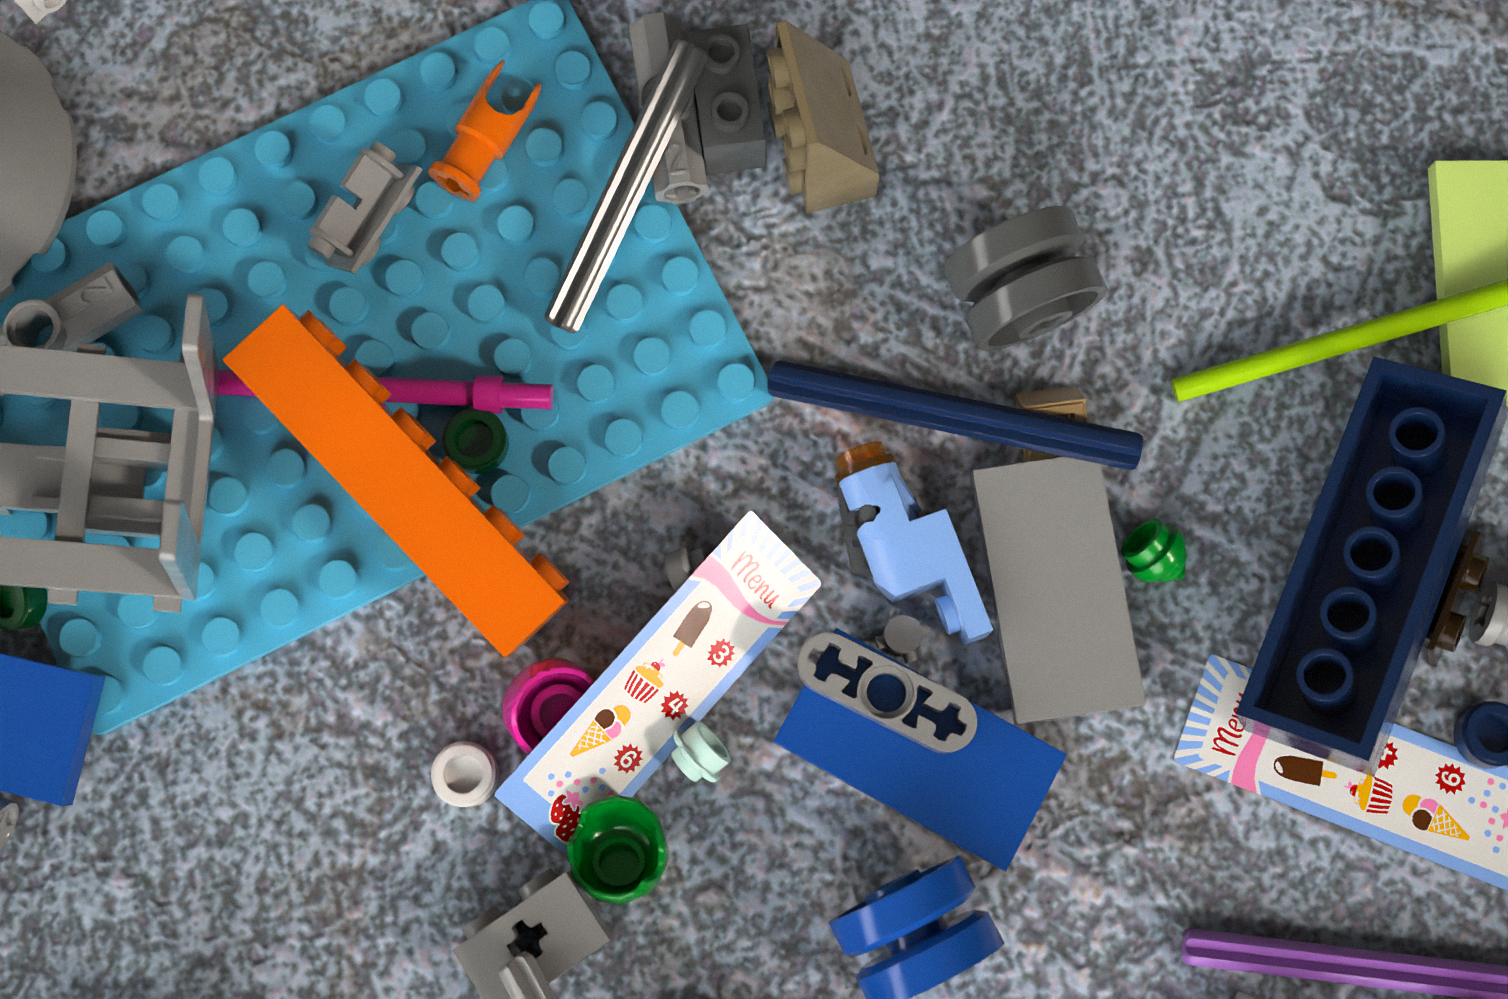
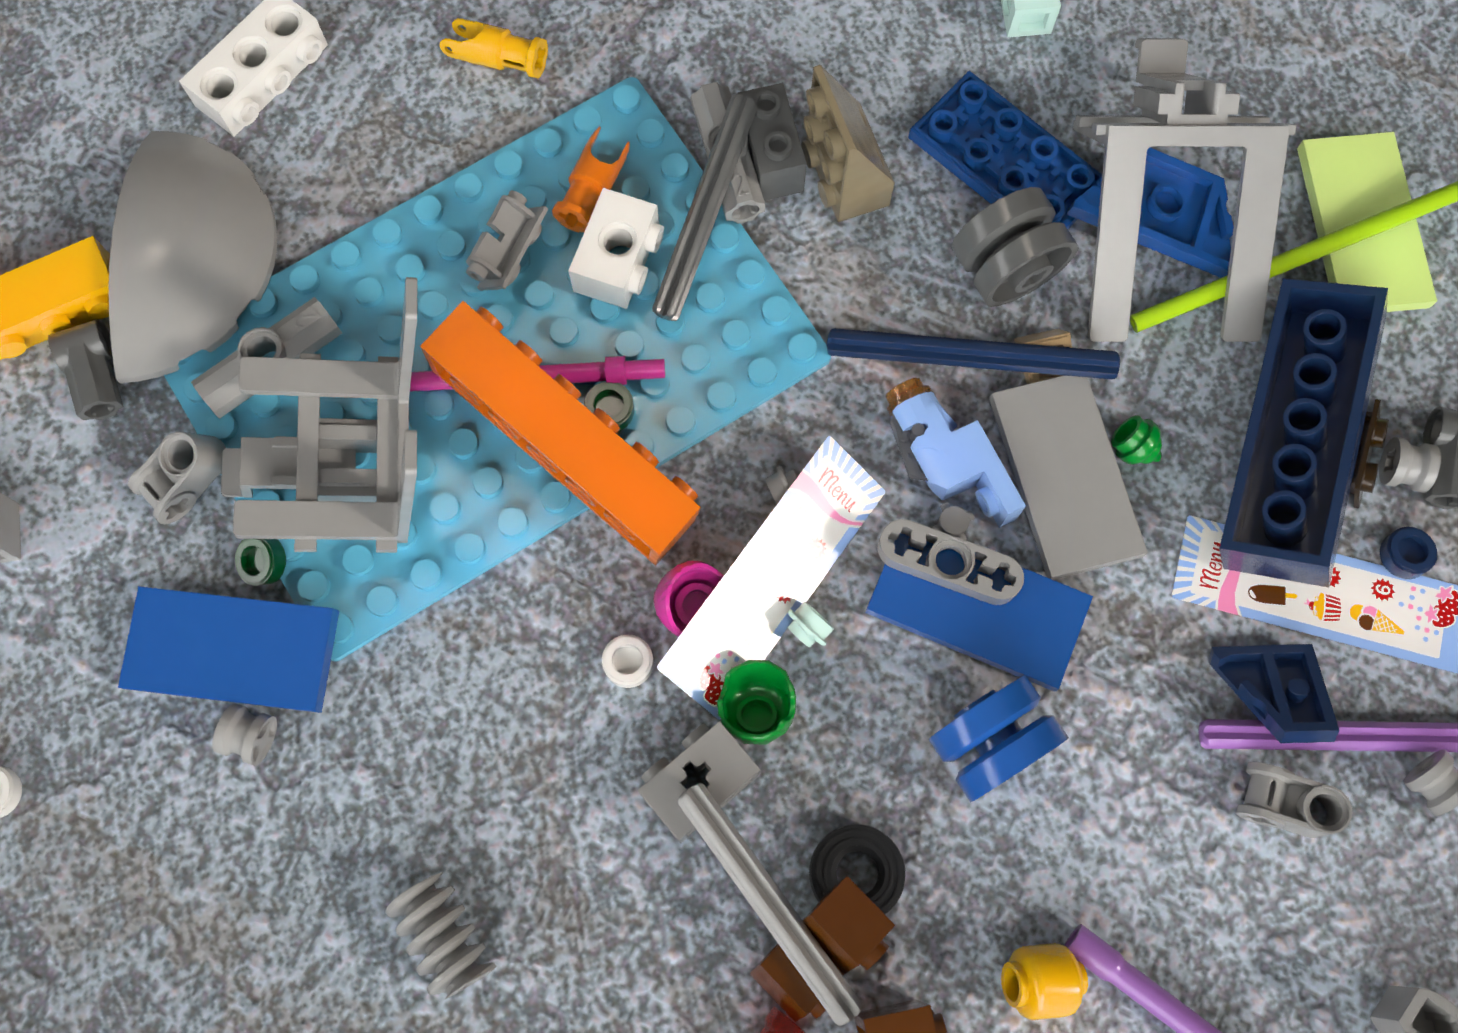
camera: 10 degrees left, 5 degrees down
none -> white brick [568,188,664,309]
none -> blue tile [908,70,1102,229]
none -> blue wing [1066,147,1234,278]
none -> light grey piece [1073,38,1296,342]
none -> dark blue wing [1208,644,1340,743]

